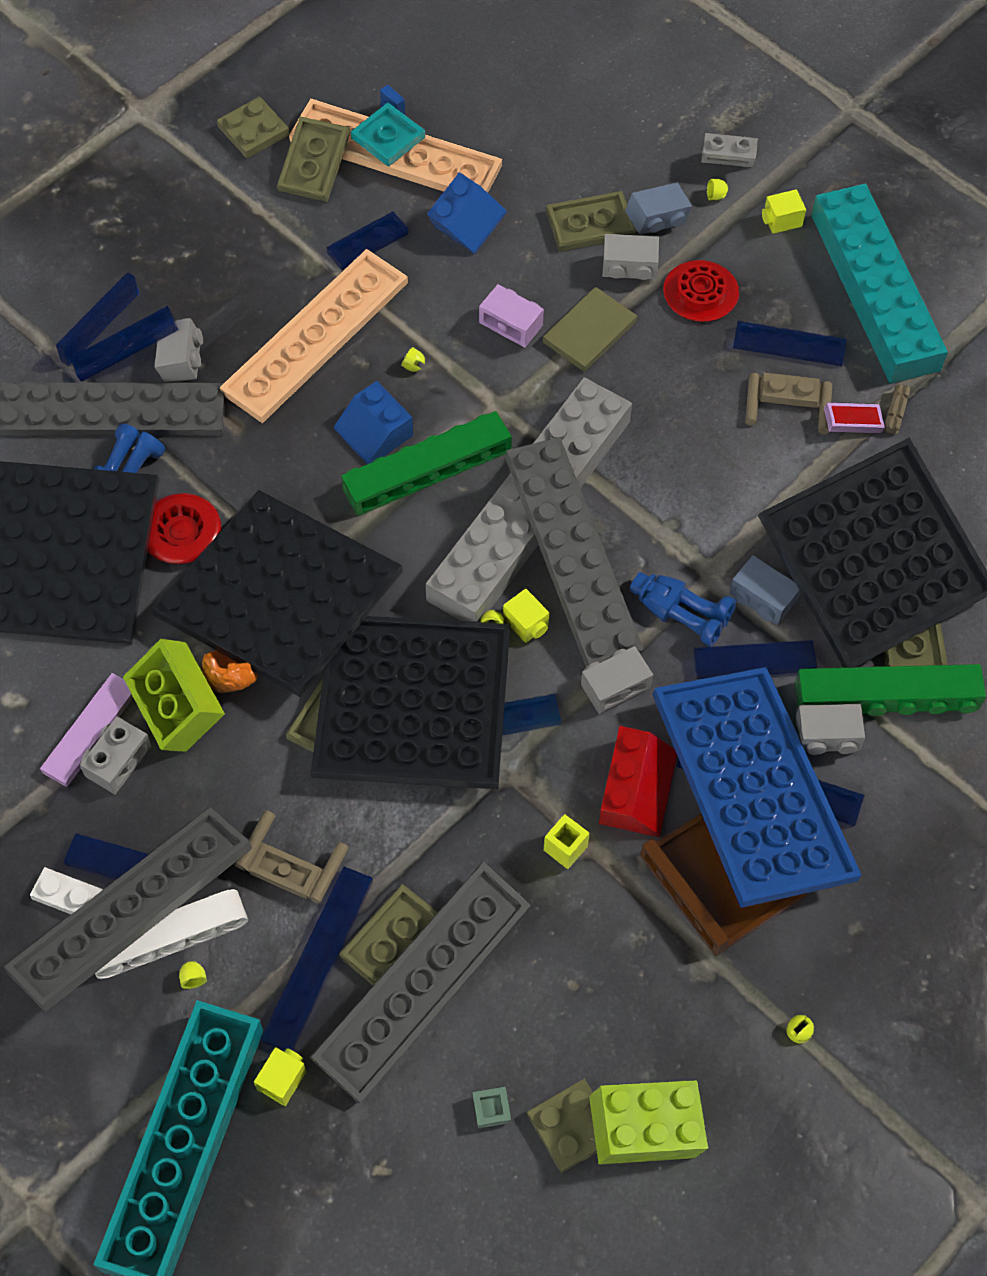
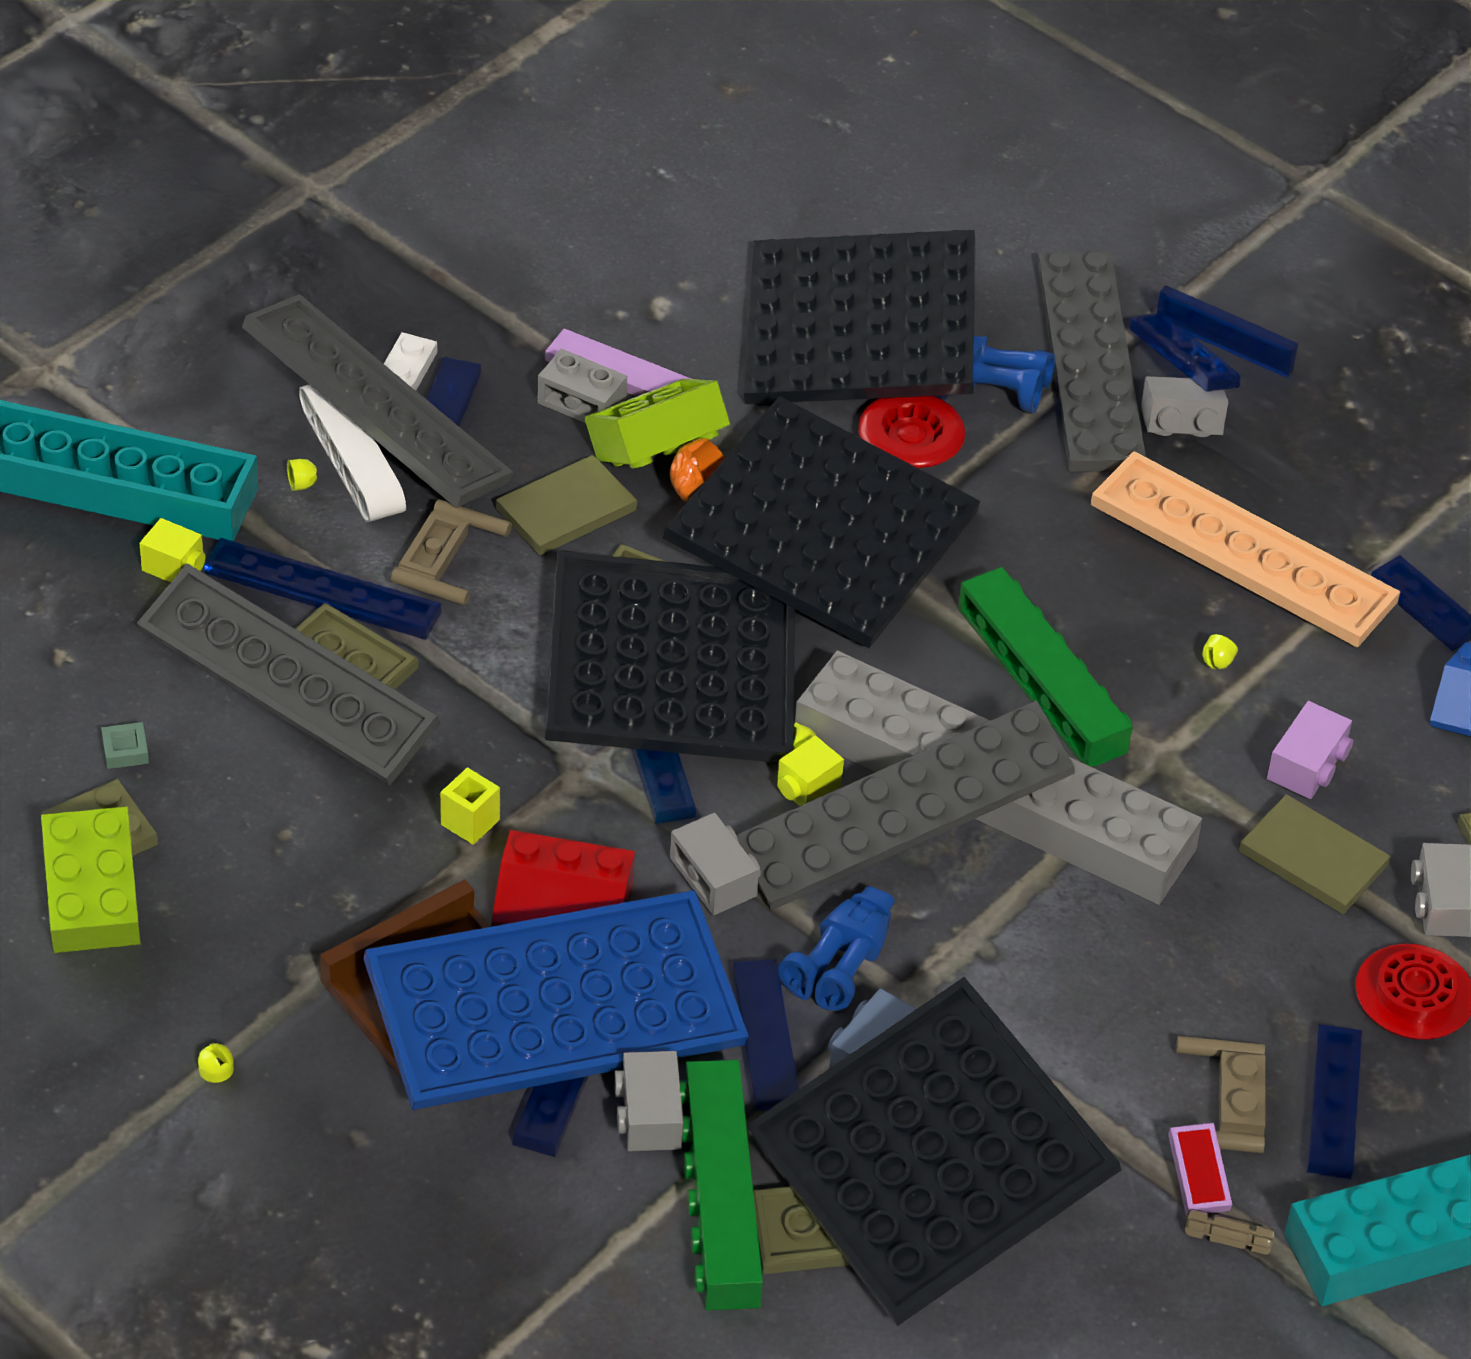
camera: 85 degrees right, 15 degrees down
blue slope [334,381,413,464] -> none
none -> olive tile [496,455,637,556]

